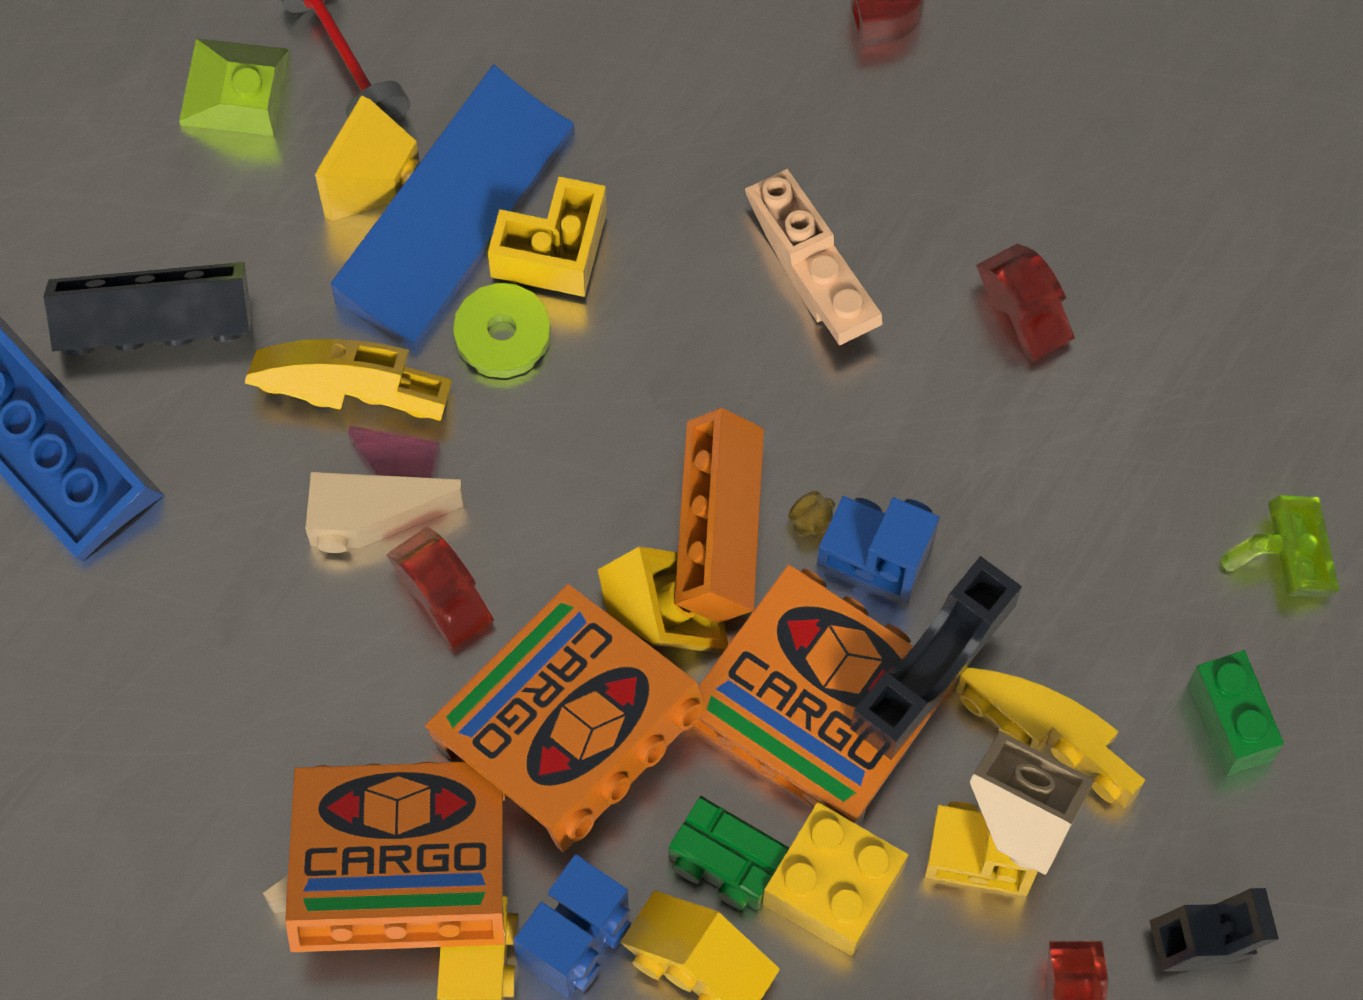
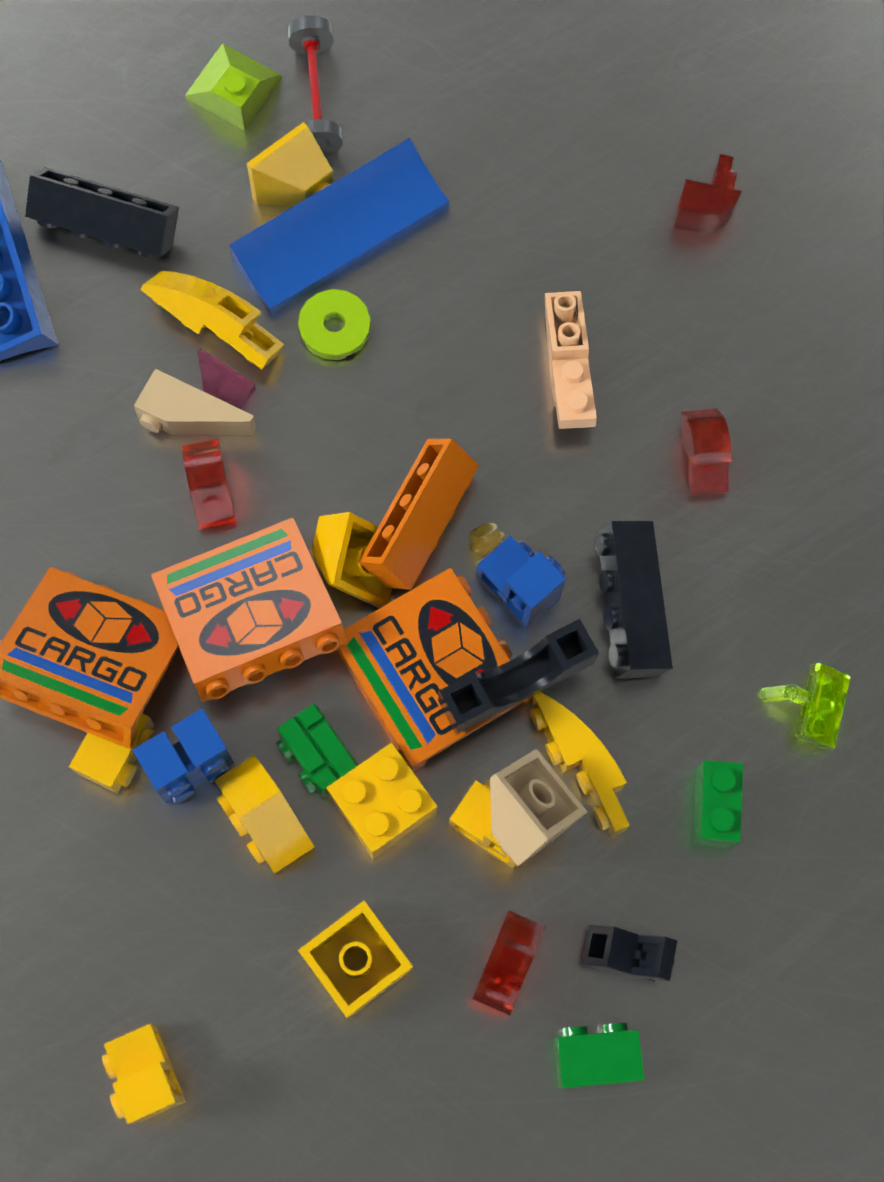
camera: 20 degrees right, 5 degrees up
yellow brick [488,176,607,297] -> none
none -> black brick [595,521,673,678]

